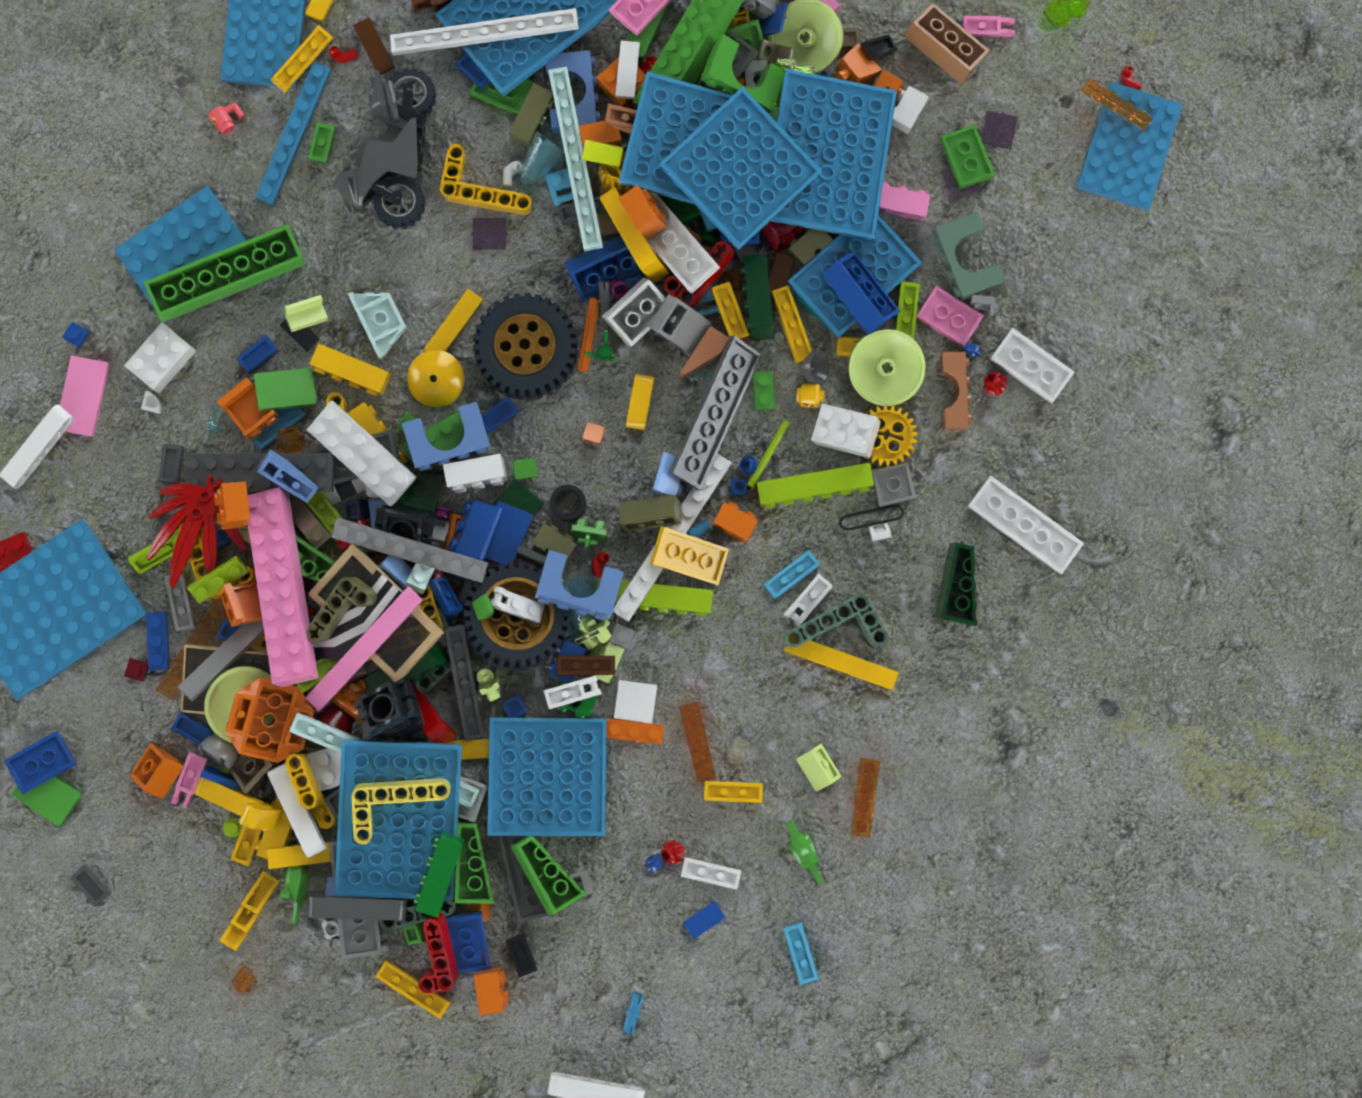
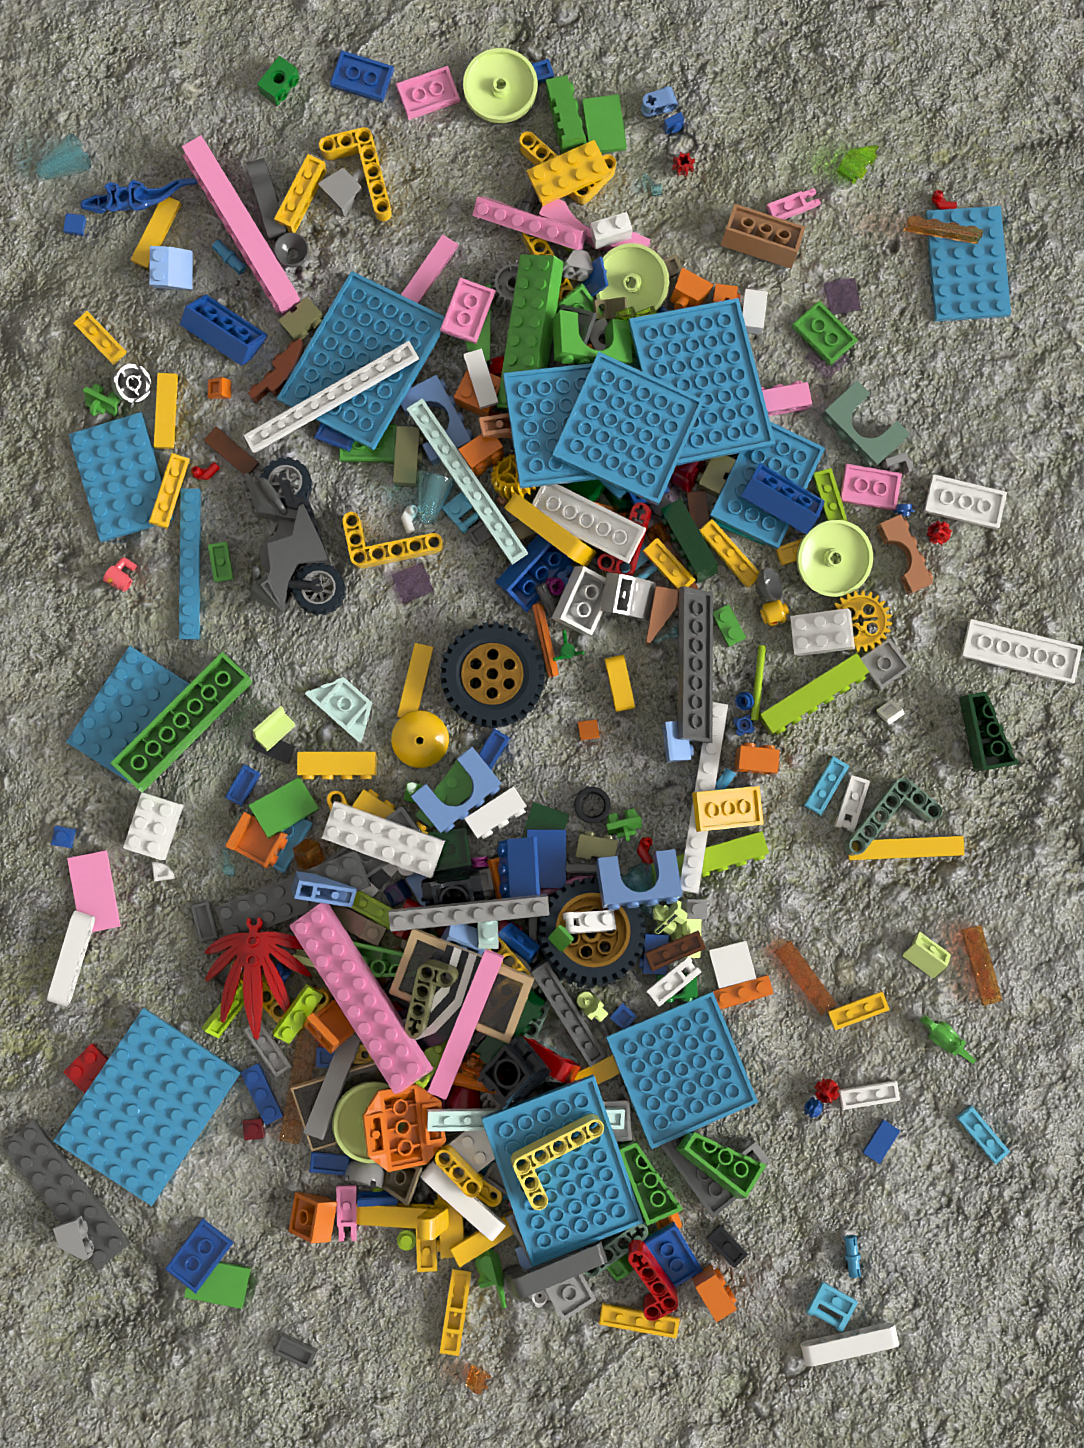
camera: 25 degrees left, 0 degrees up
orange brick [214,481,251,530] -> none
green brick [414,832,464,918] -> none
bright green slope [512,458,538,480] -> none
neon yellow tile [582,139,623,167] -> none
orange brick [618,185,668,239] -> none
olive brick [620,494,681,532] -> none
black piece [839,504,904,531] -> none
black tile [860,34,898,61] -> none
none -> medium azure plate [806,1281,858,1333]

